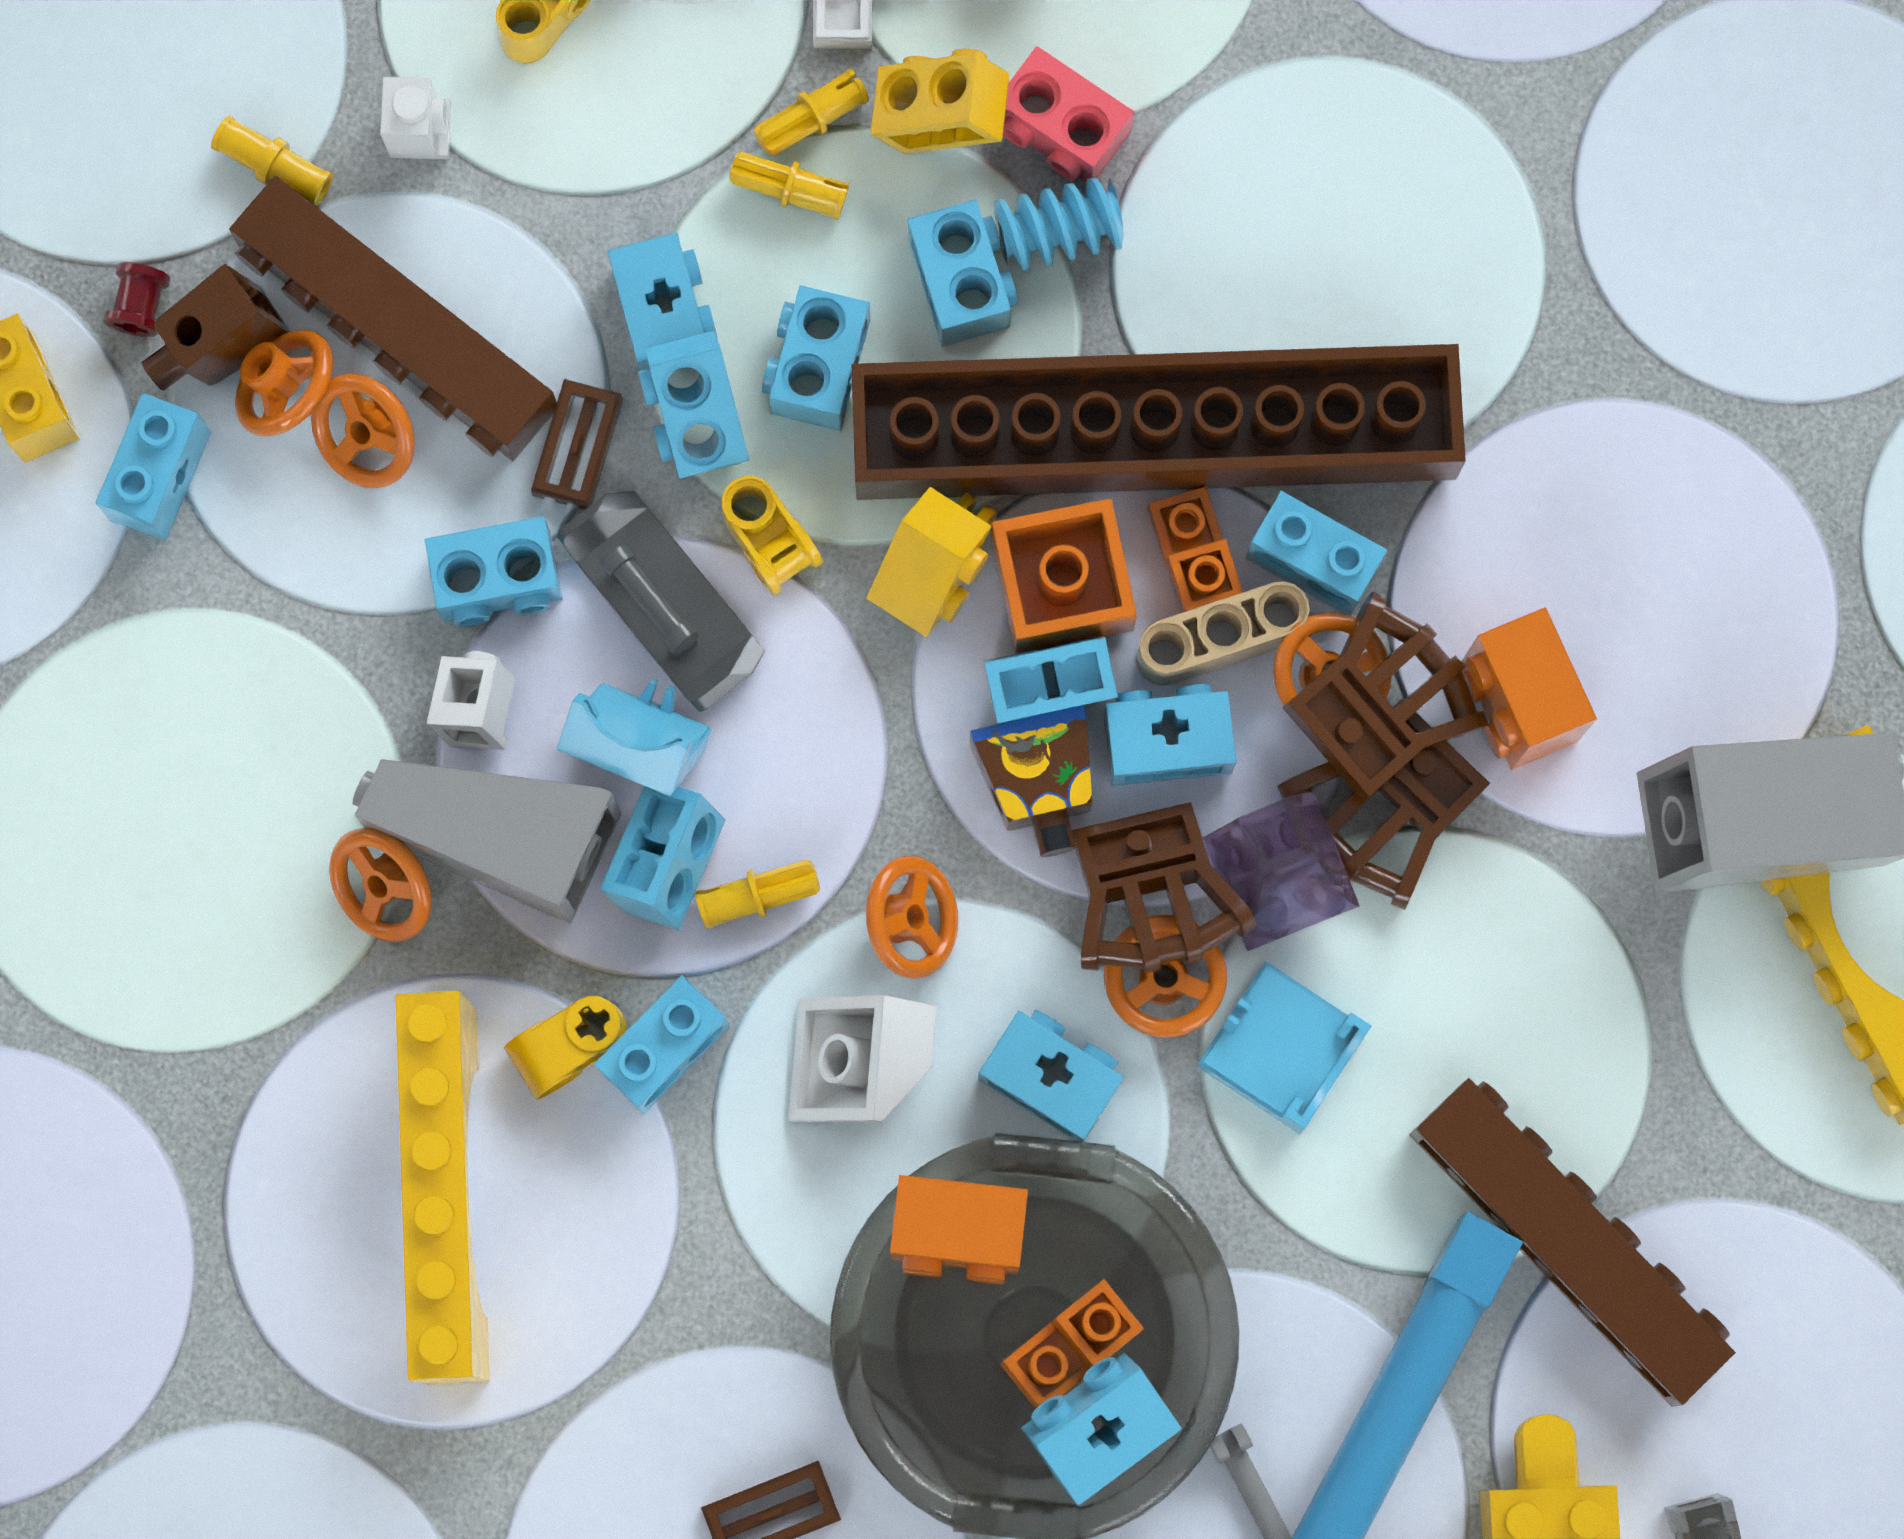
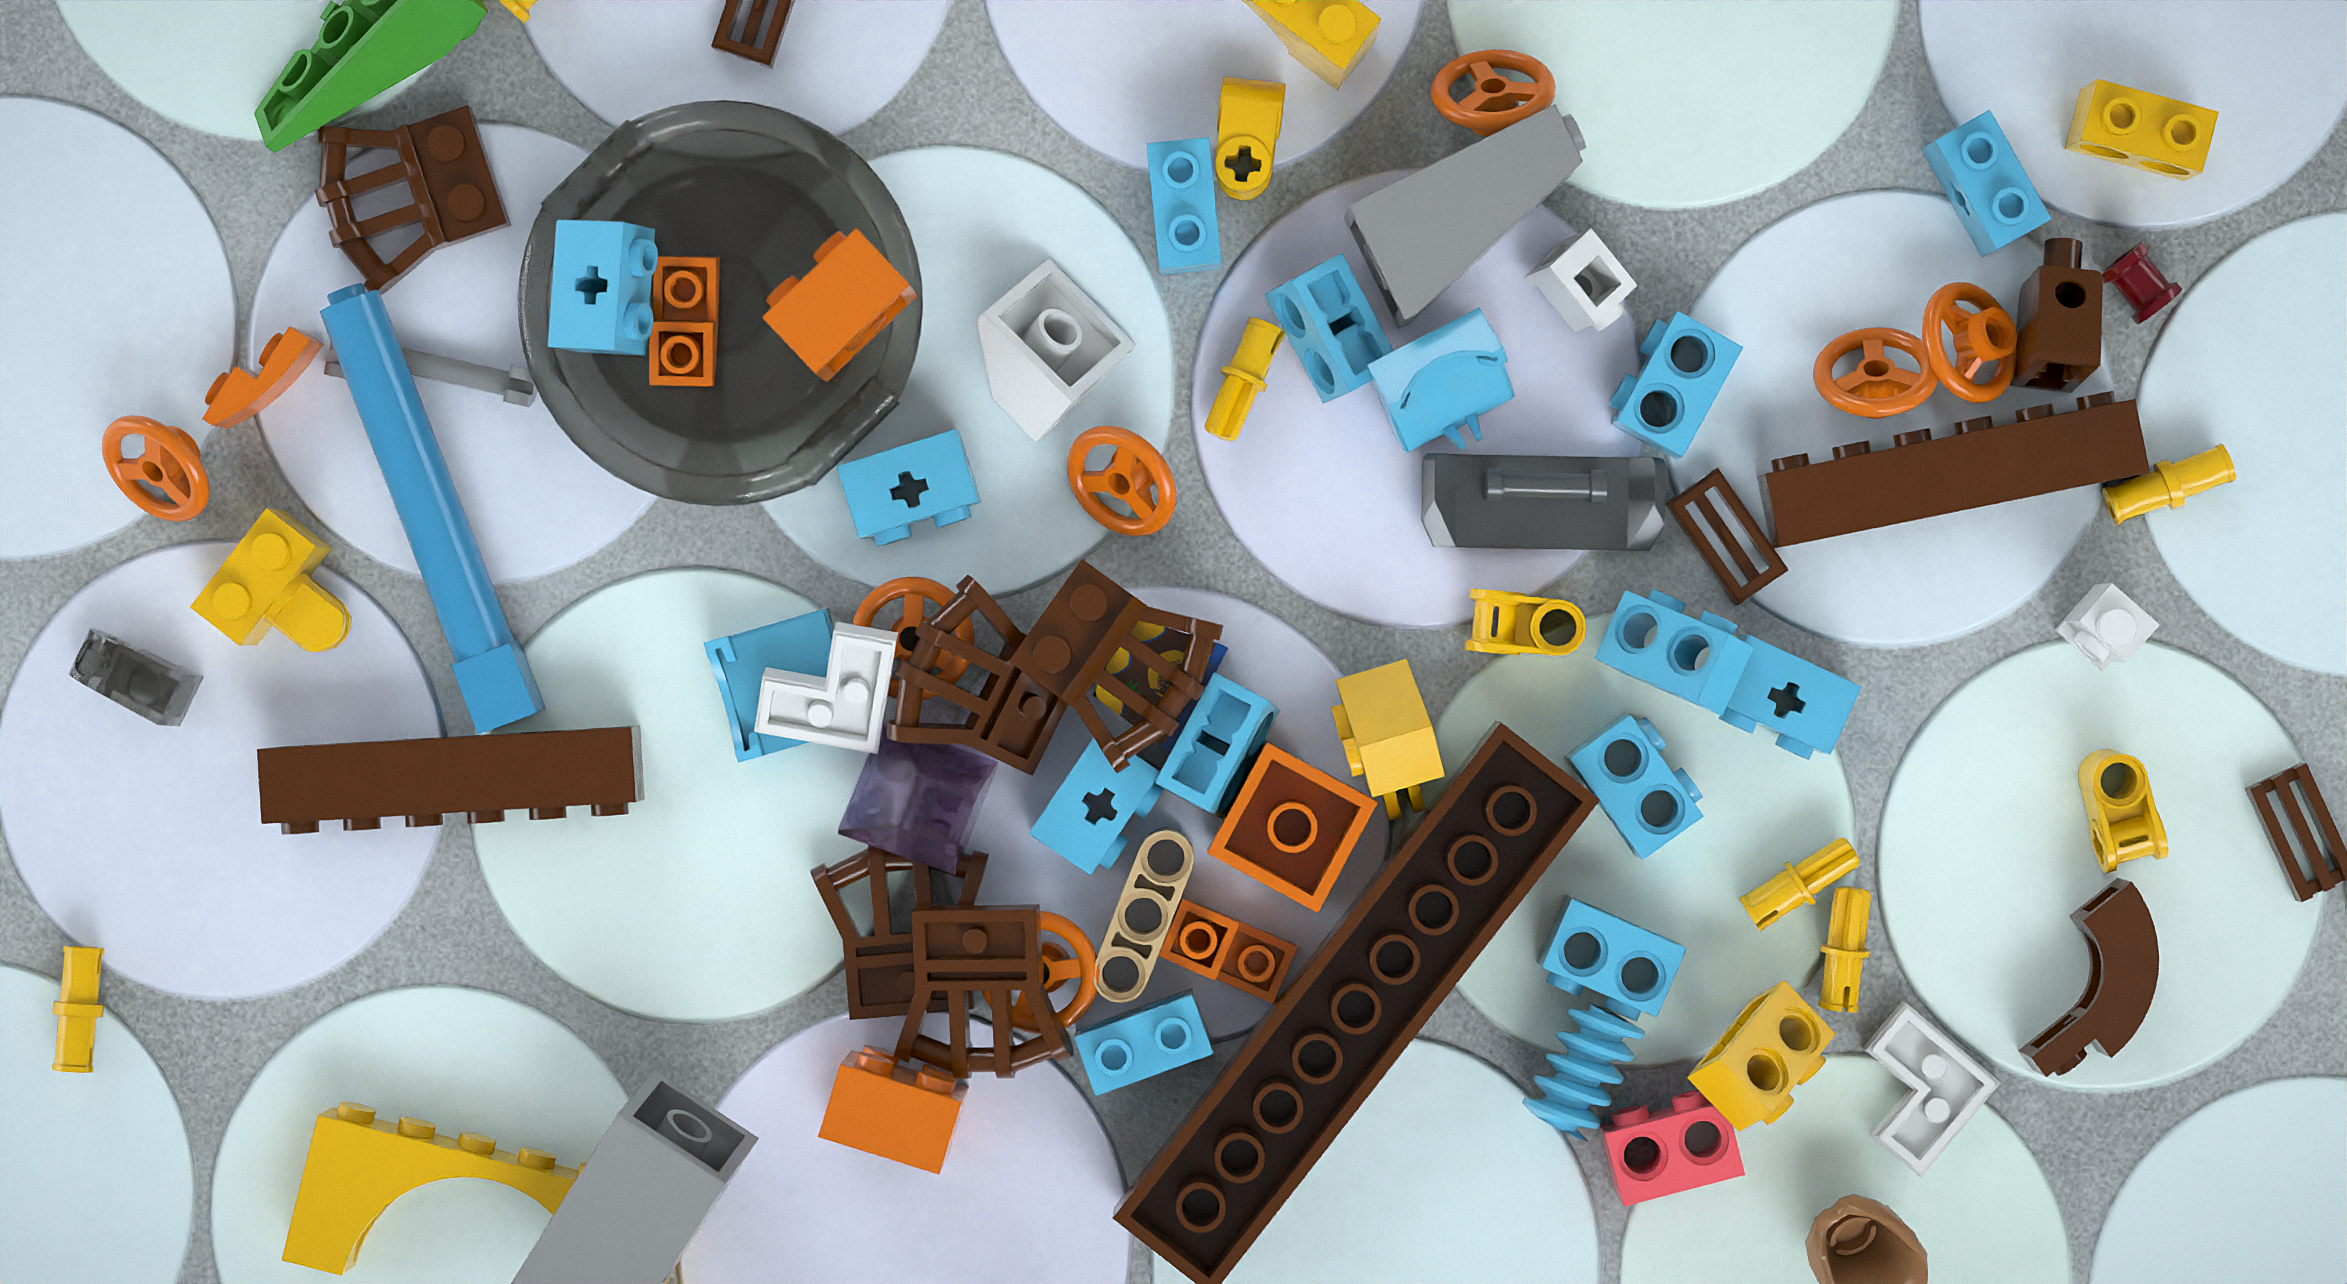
camera: 135 degrees right, 10 degrees up
none -> white tile [754,622,898,754]
none -> reddish brown plate [1009,559,1224,774]

